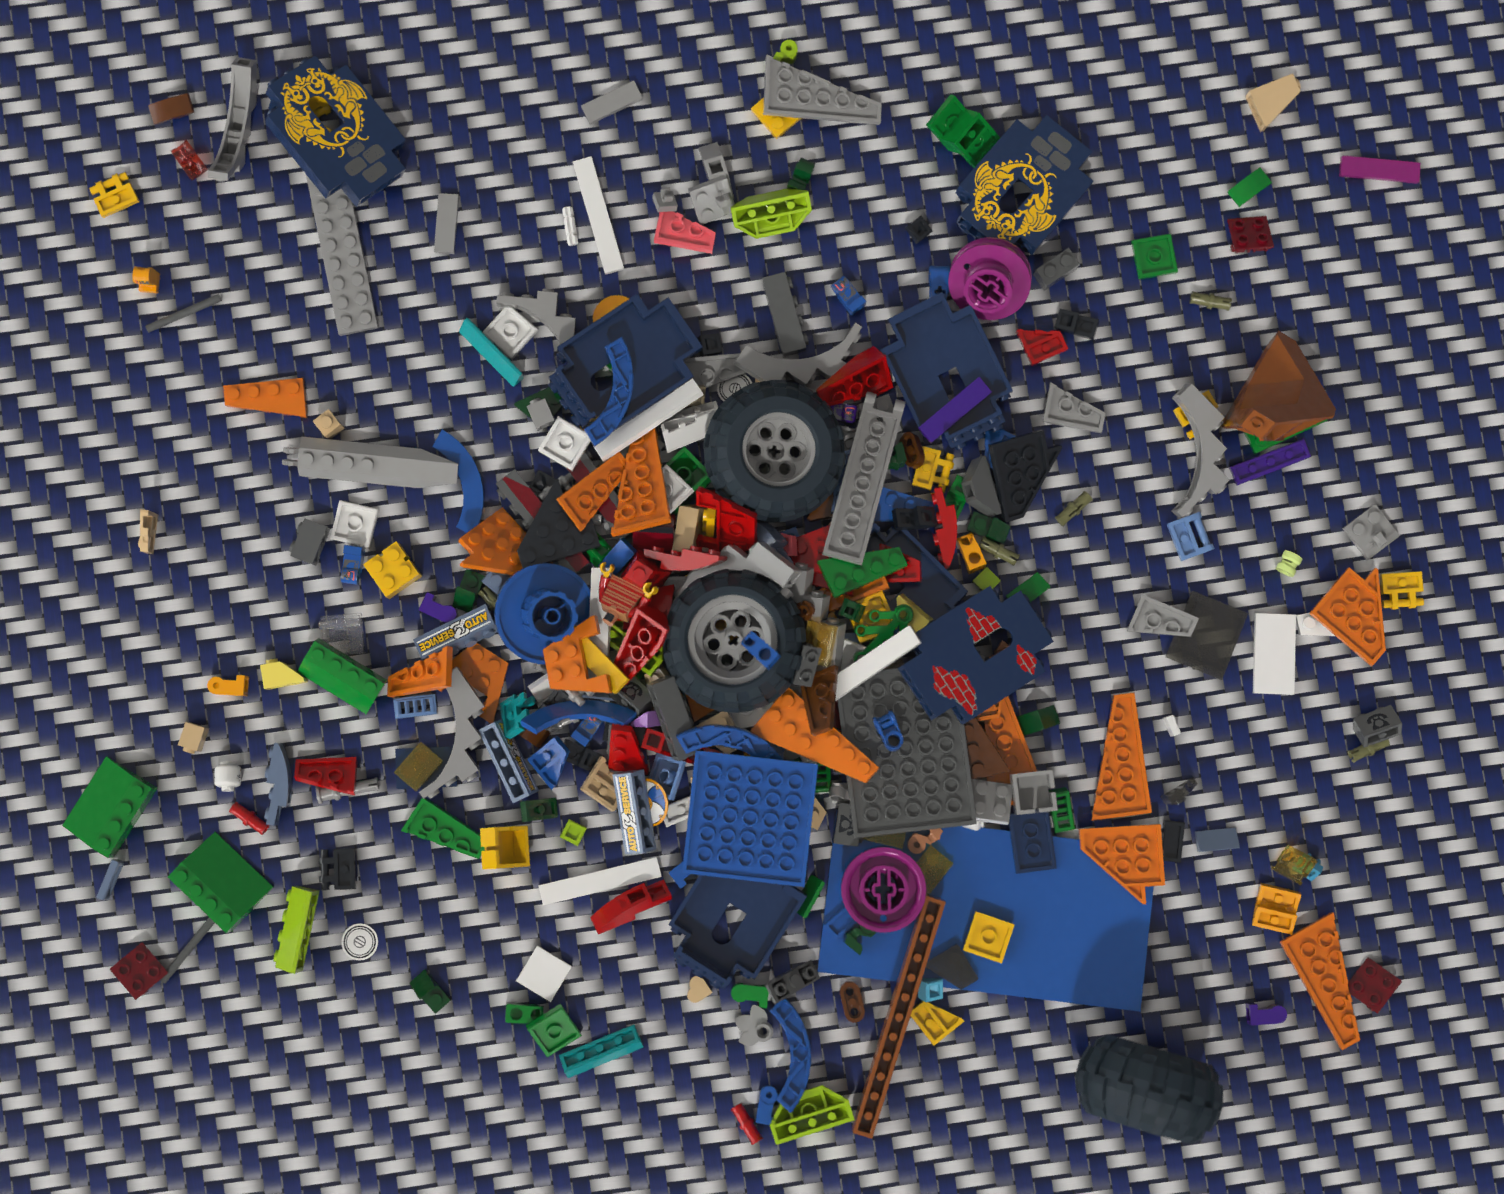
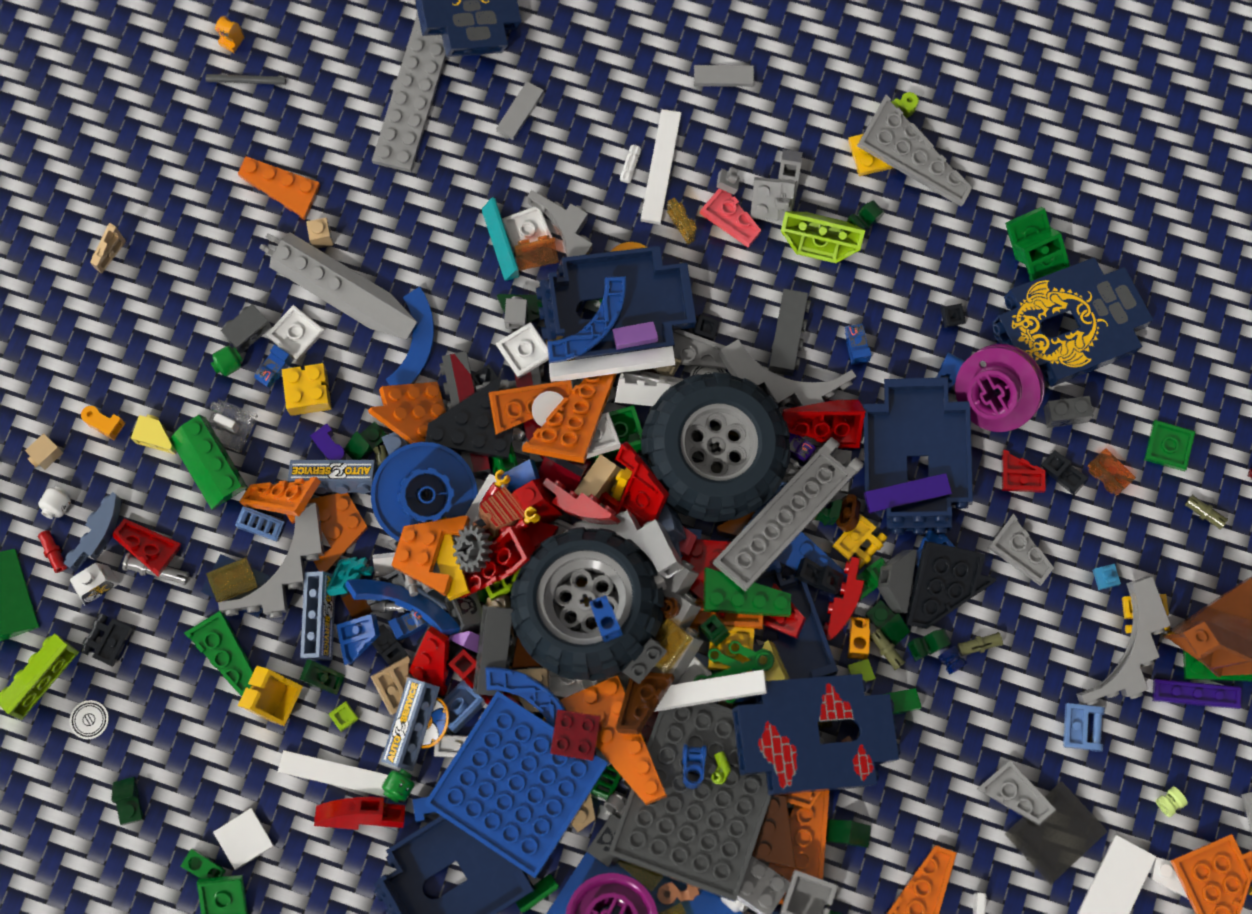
camera: 30 degrees right, 10 degrees down
none -> white torso [70,563,120,606]
none -> green head [211,346,243,376]
none -> white tile [213,413,239,434]
none -> green head [382,768,415,803]
none -> dark grey gear [453,525,493,573]
none -> clear orange bracket [514,235,559,271]
none -> white sticker [532,391,564,427]
none -> dark red hinge [550,709,602,761]
none -> medium lavender slope [612,322,658,350]
none -> clear yellow plate [667,197,697,245]
none -> lime arm [711,751,731,785]
none -> dark green leg [907,628,952,662]
none -> clear blue wheel [938,646,967,675]
none -> clear orange bracket [1087,448,1136,496]
none -> dark azure tile [1092,564,1121,590]

